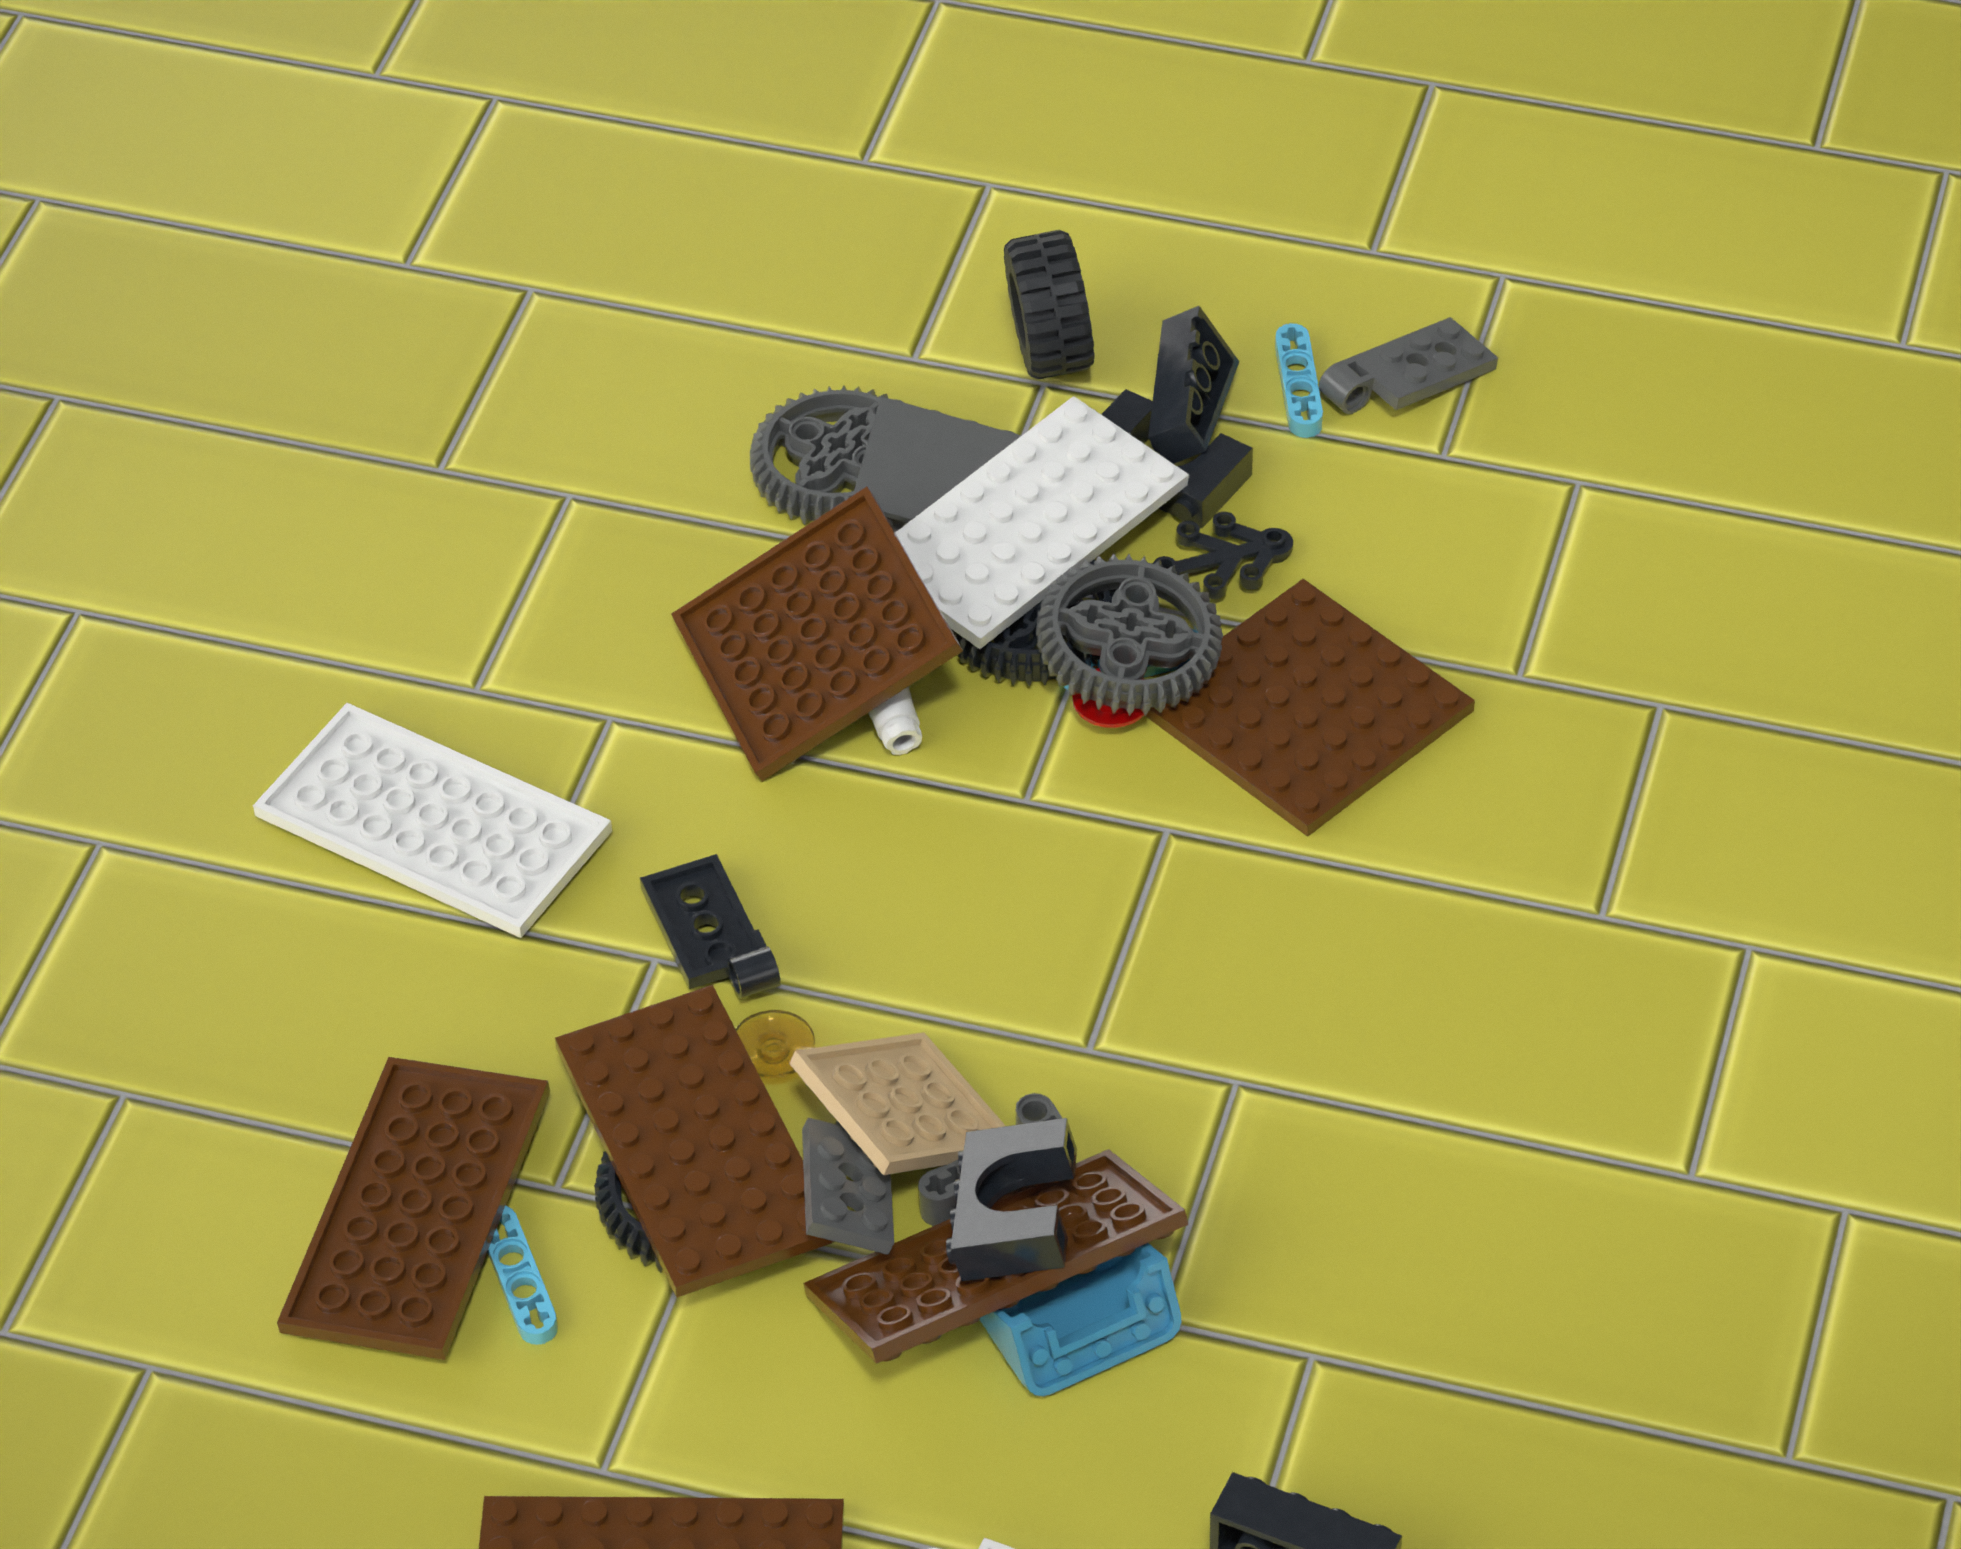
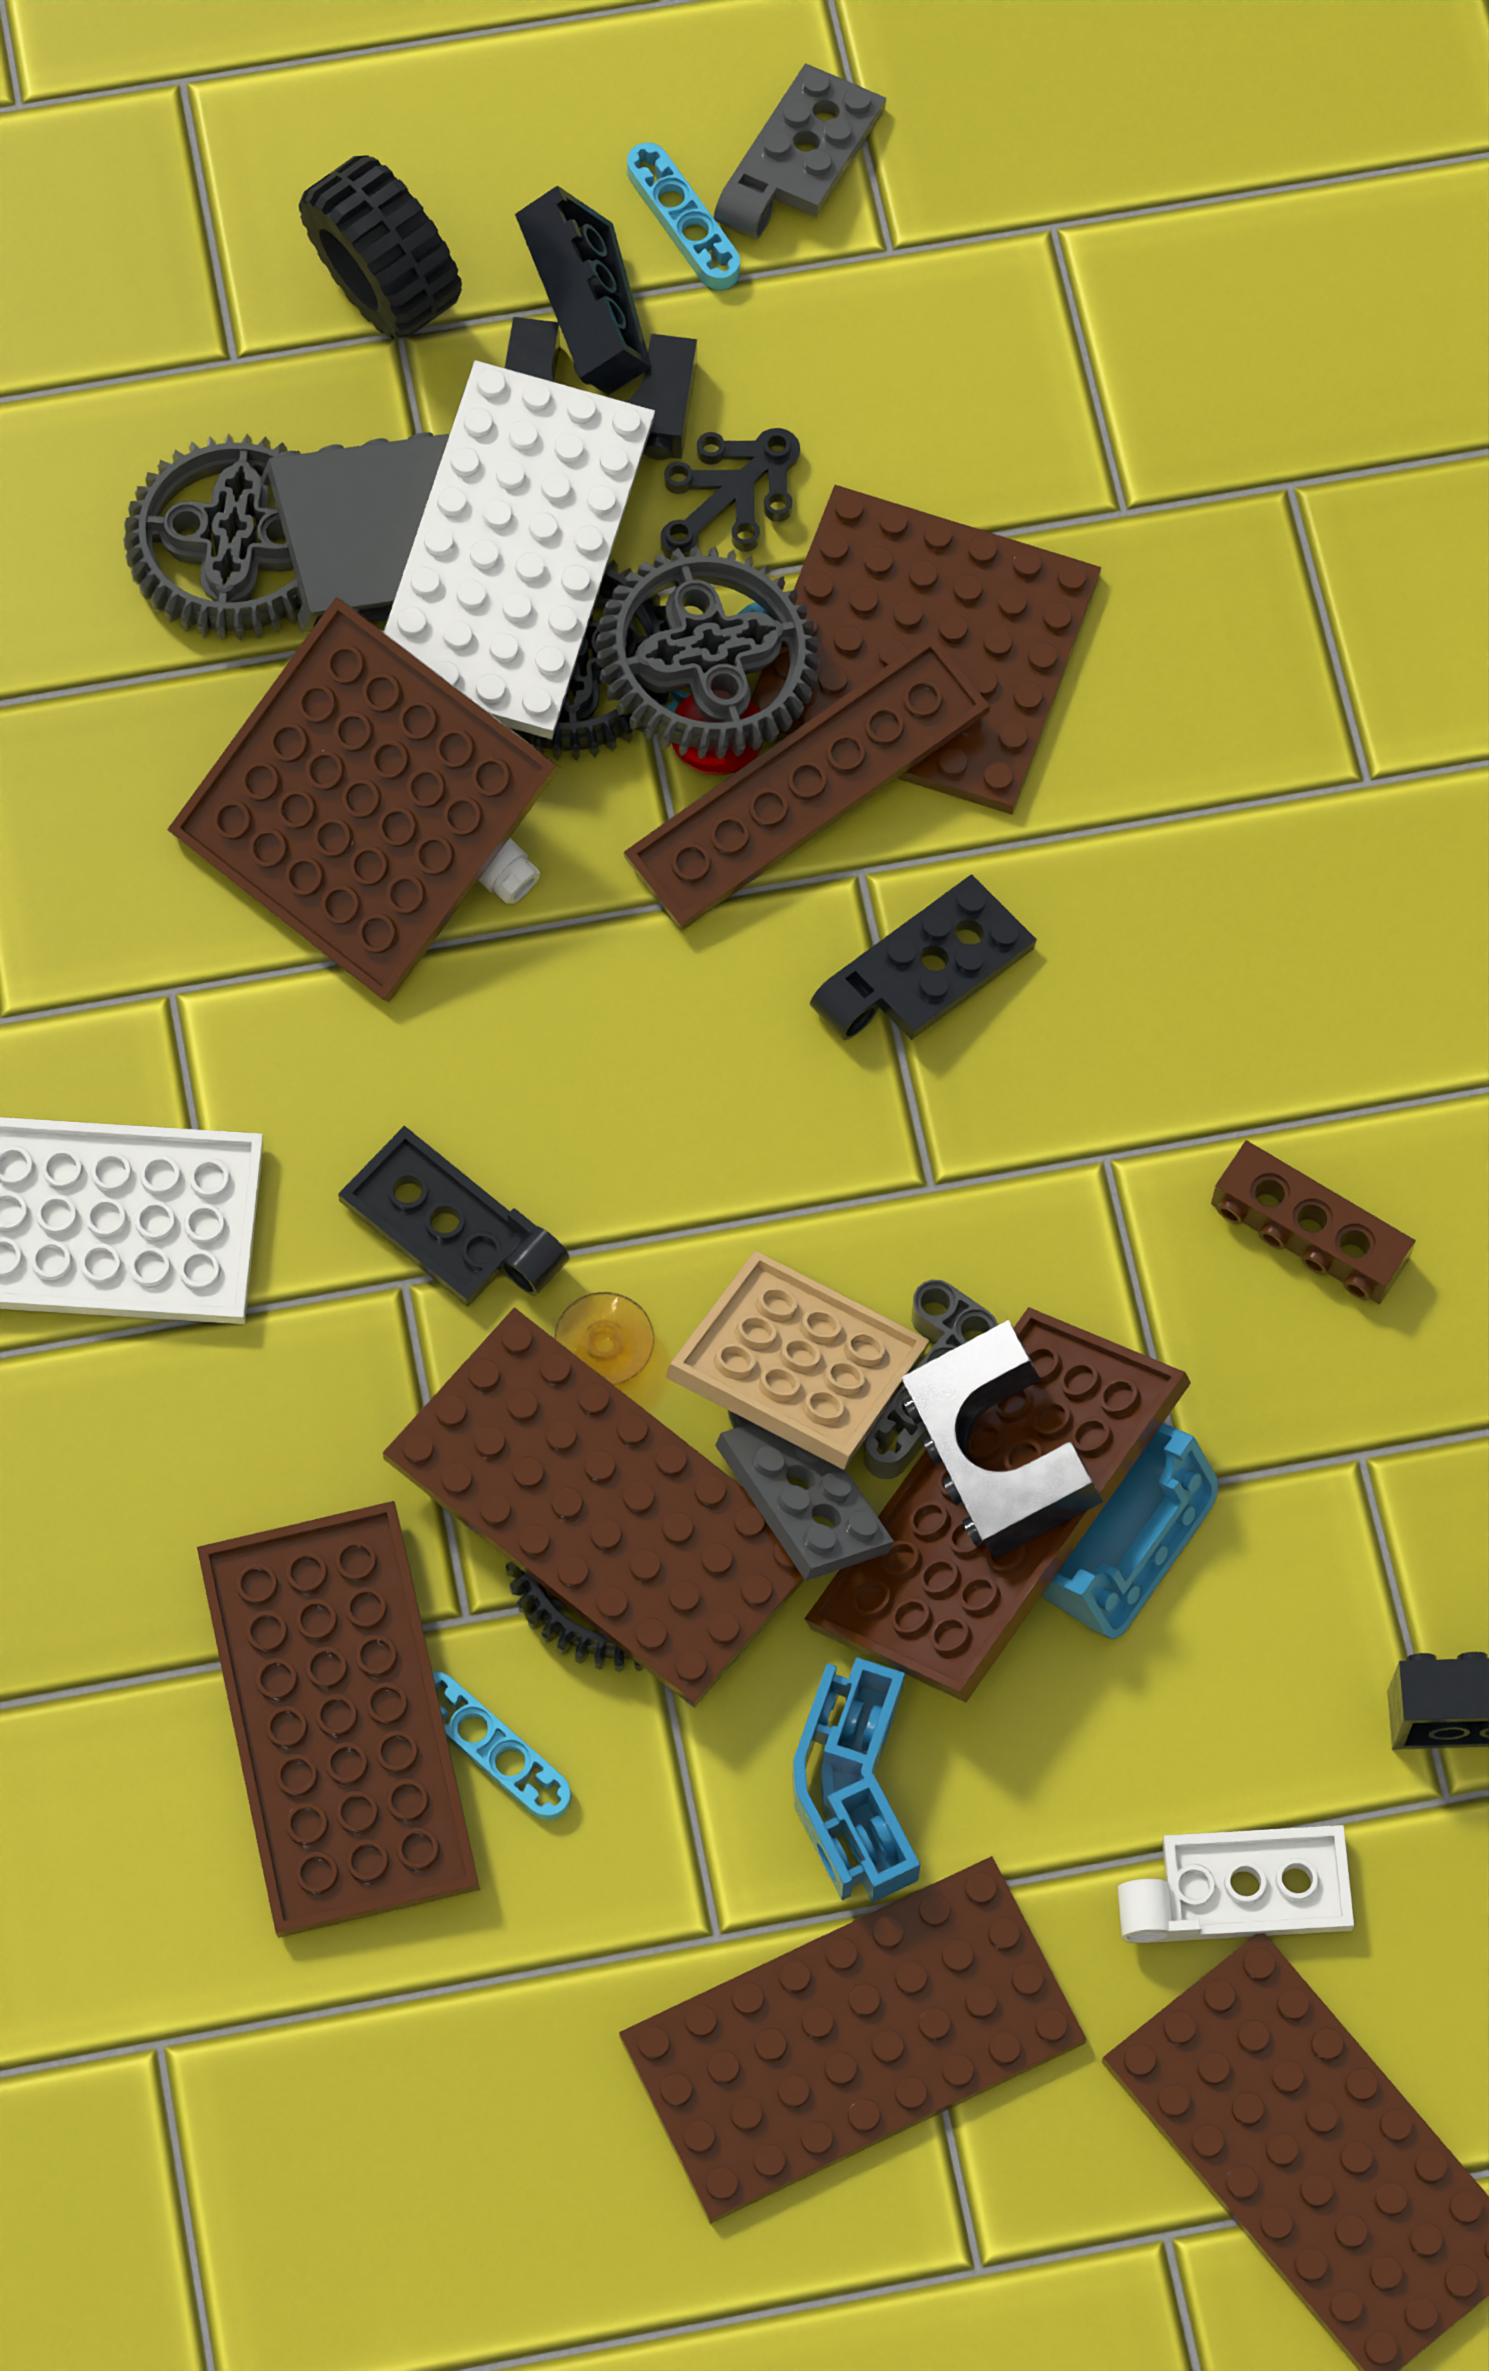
camera: 30 degrees left, 20 degrees up
none -> reddish brown plate [624,634,990,931]
none -> dark azure brick [792,1657,920,1903]
none -> black hinge [810,874,1037,1040]
none -> reddish brown brick [1211,1140,1416,1304]

